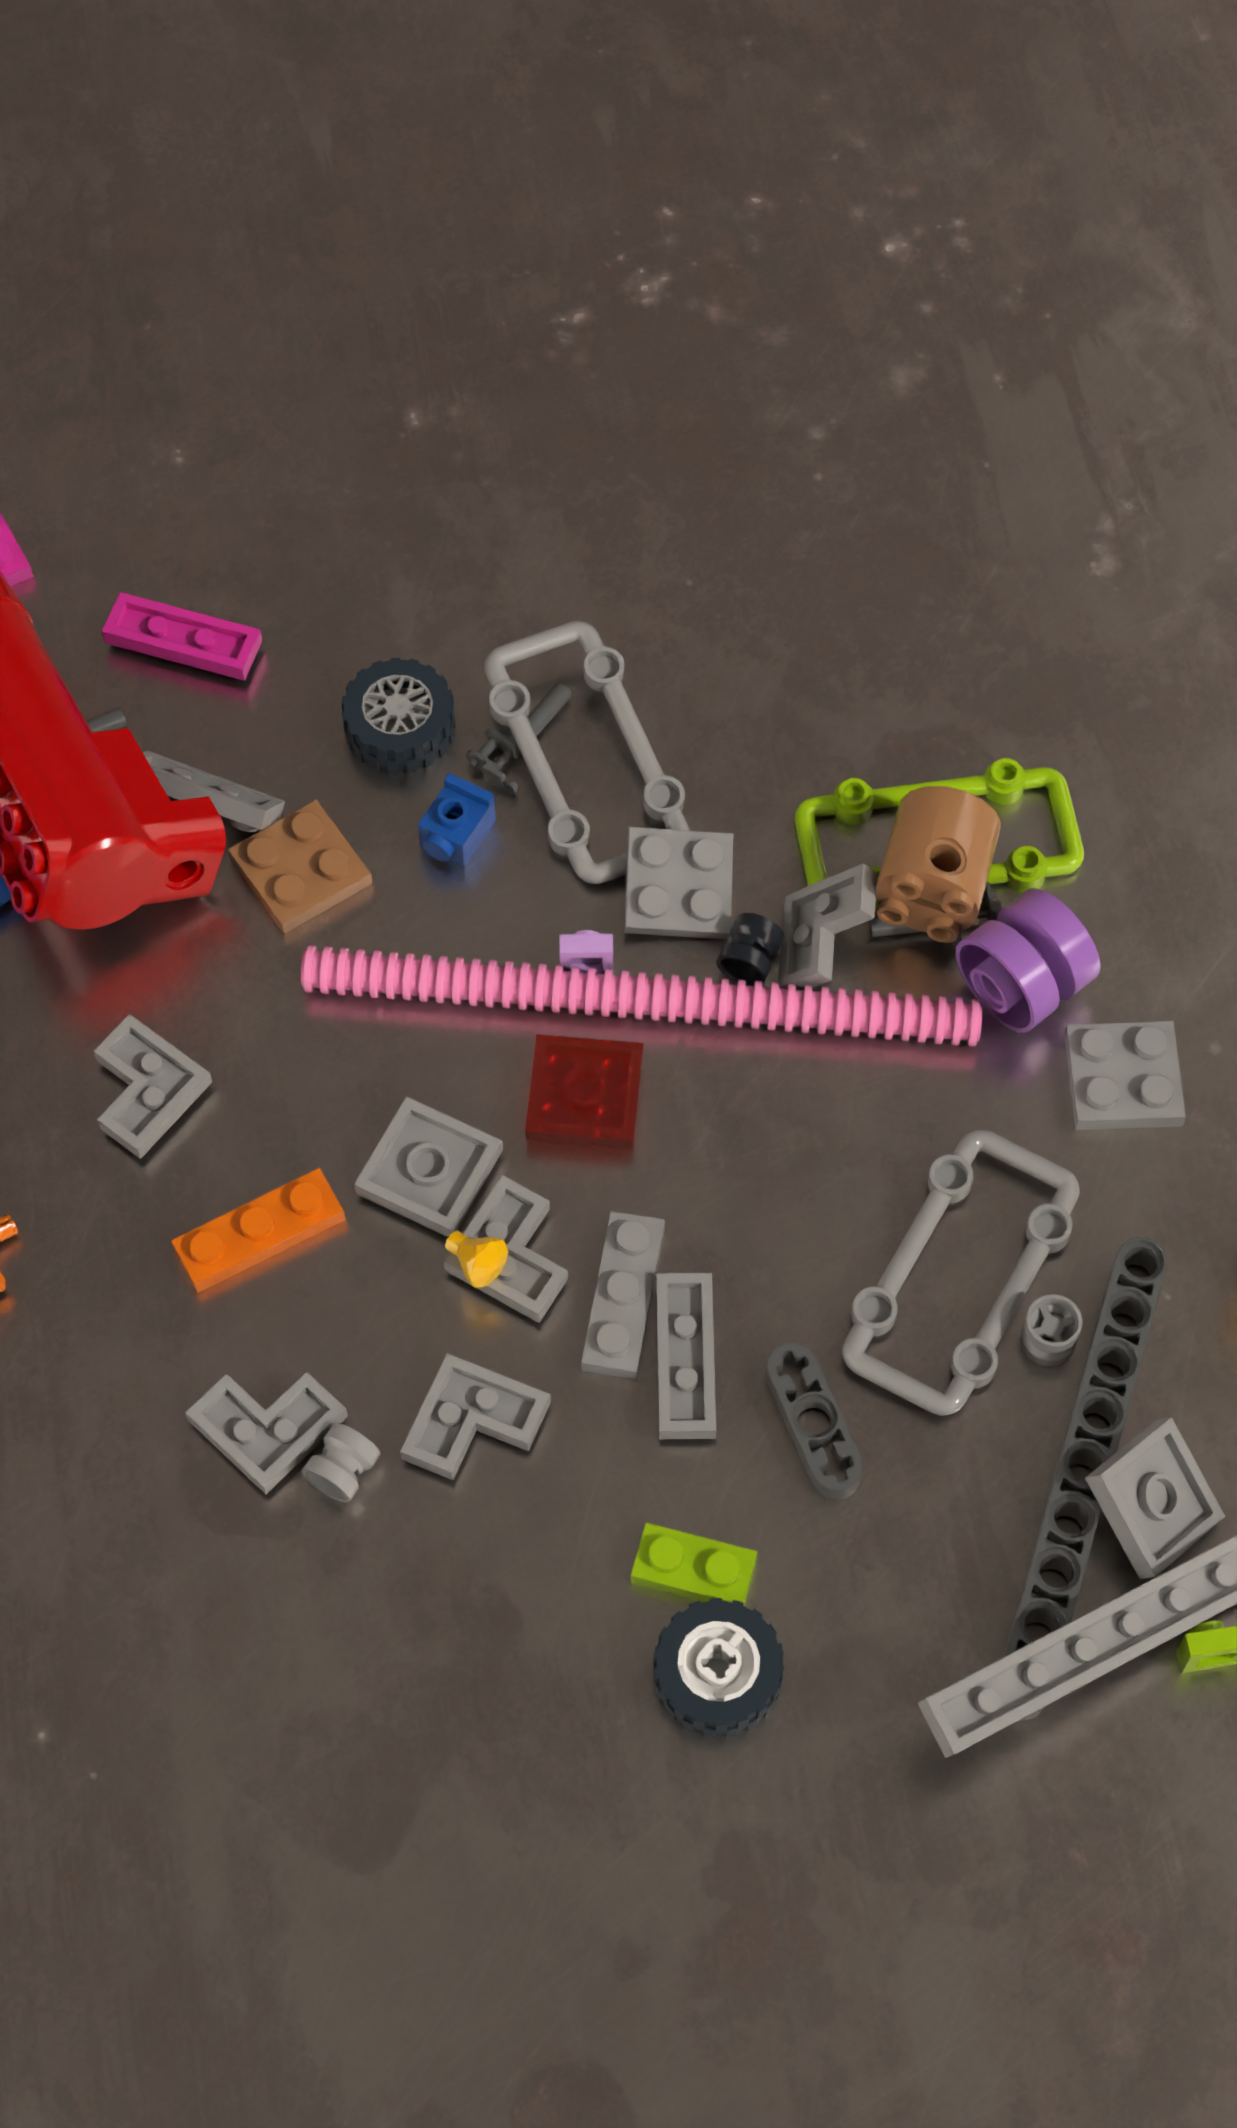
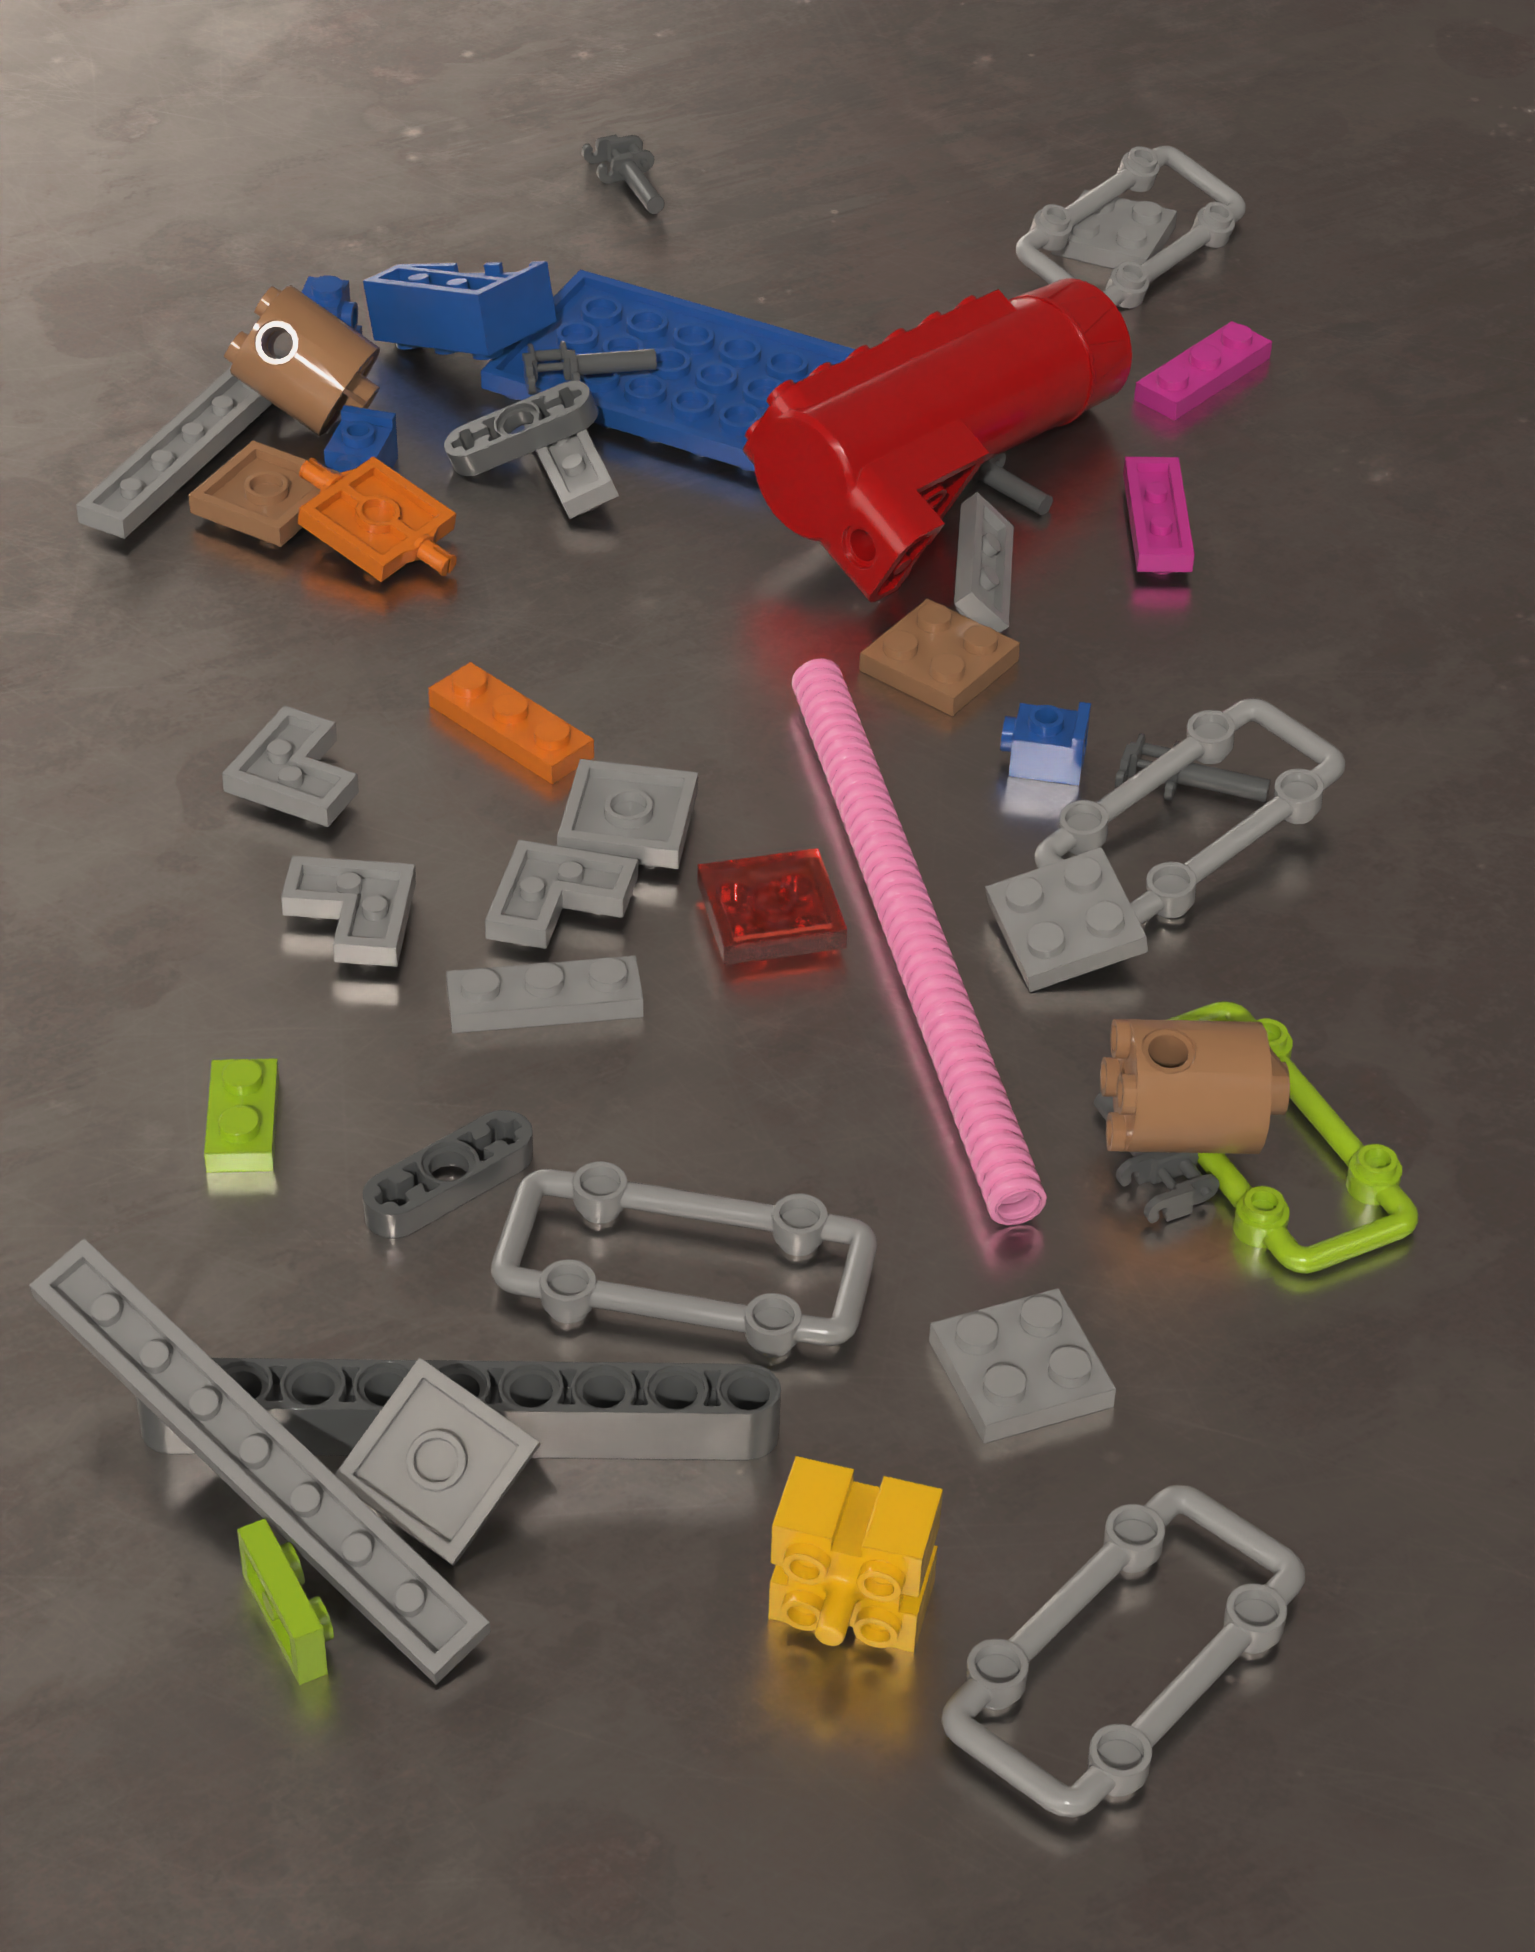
camera: 70 degrees right, 20 degrees down
light grey plate [93,1014,212,1159] -> none
light grey wheel [302,1422,381,1503] -> none
black wheel [341,658,456,774] -> none
yellow rock [445,1231,508,1288] -> none
lavender plate [559,930,613,974] -> none
black wheel [653,1598,784,1738] -> none
light grey plate [656,1273,716,1439] -> none
black wheel [716,913,784,986] -> none
light grey plate [779,864,877,990] -> none
medium lavender wheel [956,888,1101,1033] -> none
light grey wheel [1020,1294,1083,1367] -> none

